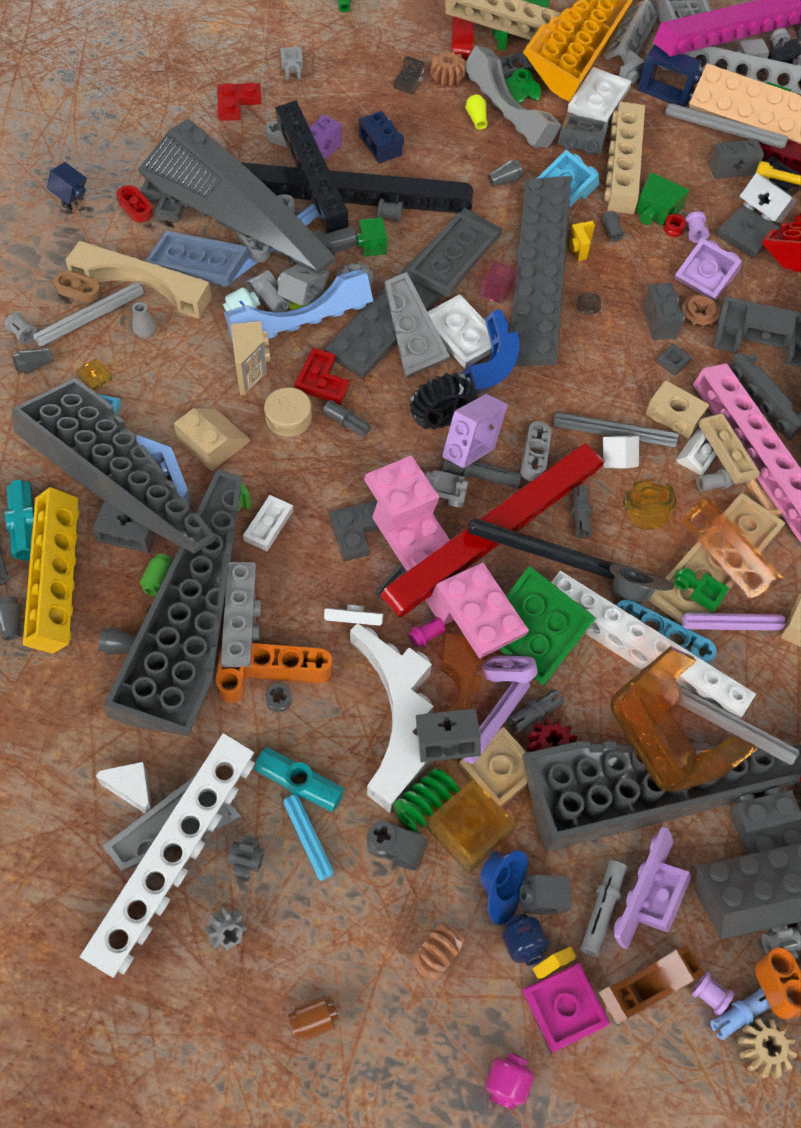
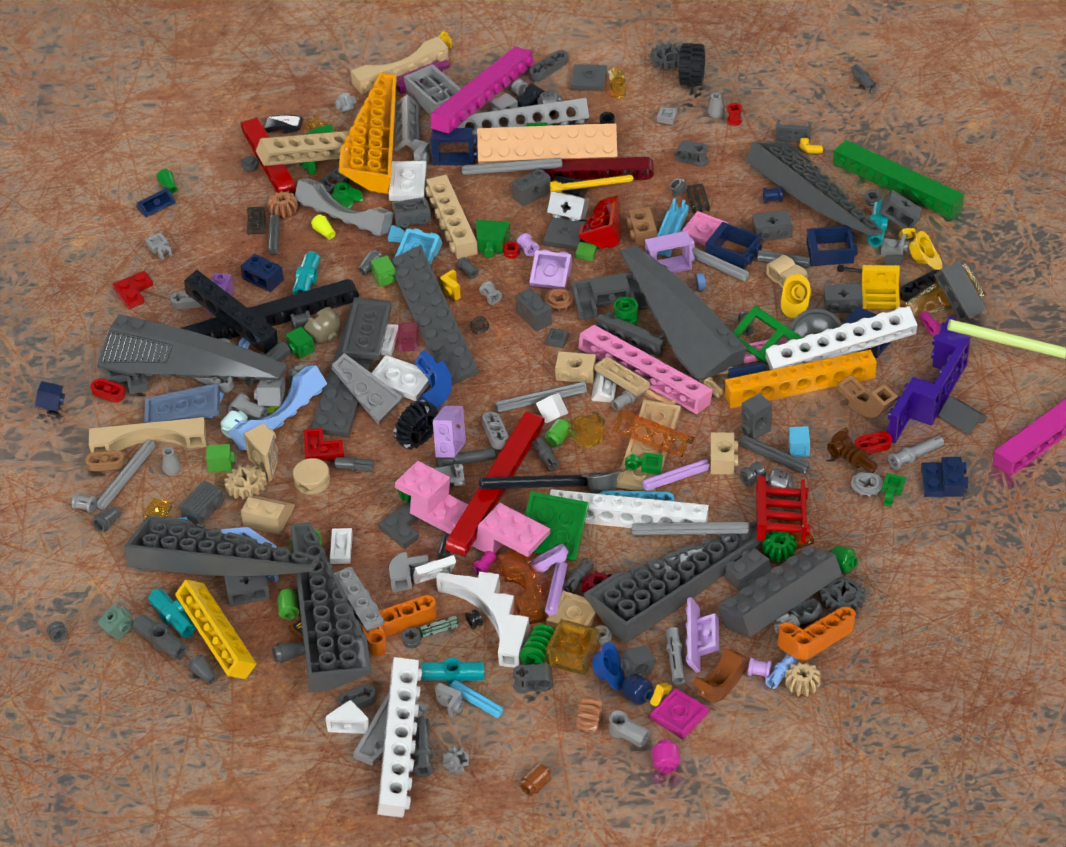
camera: 20 degrees left, 15 degrees down
dark grey gear [227,836,265,878] -> none
dark grey brick [416,709,481,763] -> none
clear orange windscreen [610,646,757,792] -> none
none -> dark blue slope [136,188,176,218]
none -> dark grey brick [179,480,224,524]
none -> bright green brick [206,444,236,473]
none -> tan gear [224,465,267,499]
none -> dark grey plate [241,156,258,172]
none -> dark grey axle [268,214,280,255]
none -> teal piece [292,251,321,295]
none -> dark tan cylinder [304,307,340,343]
none -> dark grey beam [338,685,377,709]
none -> bright green brick [371,255,396,287]
none -> white plate [381,324,400,356]
none -> medium azure tile [388,225,405,243]
none -> light grey brick [389,552,429,592]
none -> dark grey pin [414,717,433,777]
none -> axle [419,616,459,638]
none -> light grey bracket [435,683,464,719]
none -> black bush [465,609,483,630]
none -> light grey bush [479,281,502,305]
none -> bright green brick [545,419,572,447]
none -> bright green tile [575,242,597,261]
none -> light grey plate [591,625,612,645]
none -> light grey piece [608,710,650,747]
none -> green wheel [614,297,638,326]

